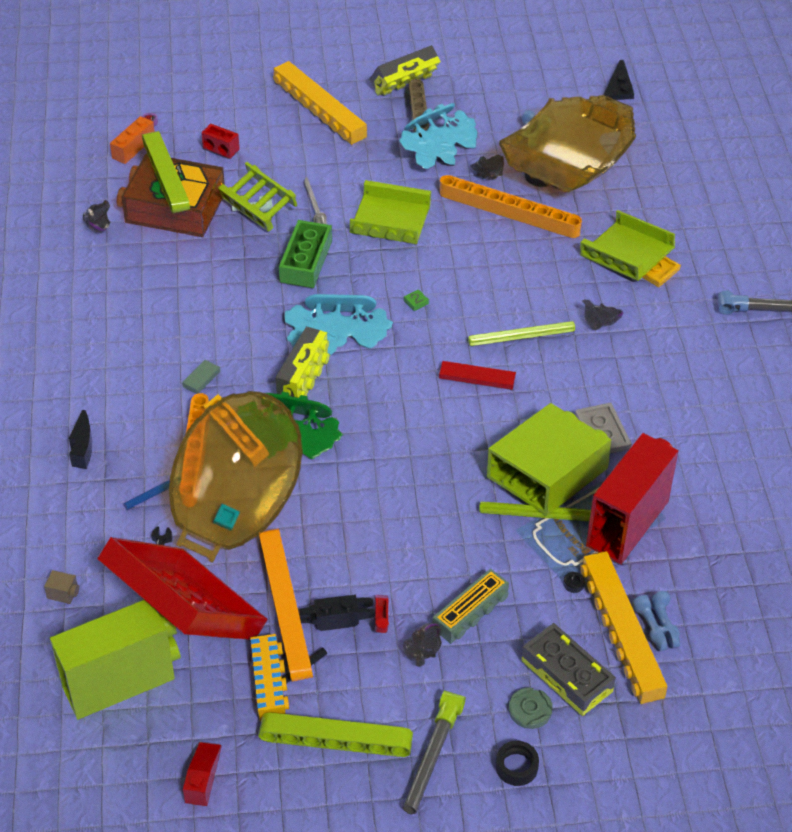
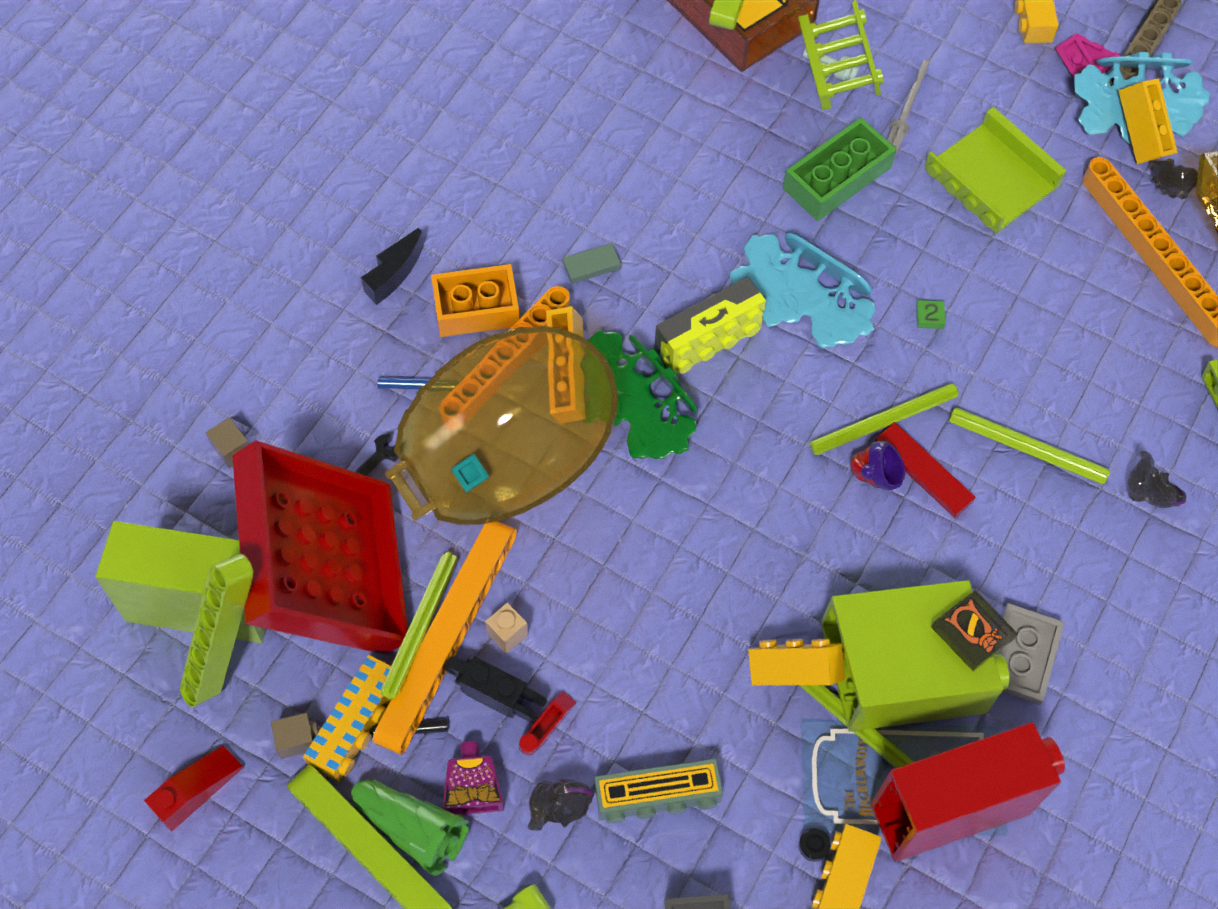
camera: 35 degrees right, 15 degrees up
none -> lime beam [180,554,253,707]
none -> dark tan brick [271,713,319,759]
none -> bright green cone [351,779,469,876]
none -> lime axle [381,552,458,700]
none -> light orange brick [431,264,520,337]
none -> torso [443,741,504,815]
none -> tan brick [485,602,528,654]
none -> yellow brick [748,639,846,685]
none -> lime axle [809,384,959,455]
none -> dark purple piece [850,441,905,490]
none -> clear smoke tile [931,590,1018,671]
none -> dark pink wing [1055,33,1120,79]
none -> yellow brick [1118,78,1178,164]

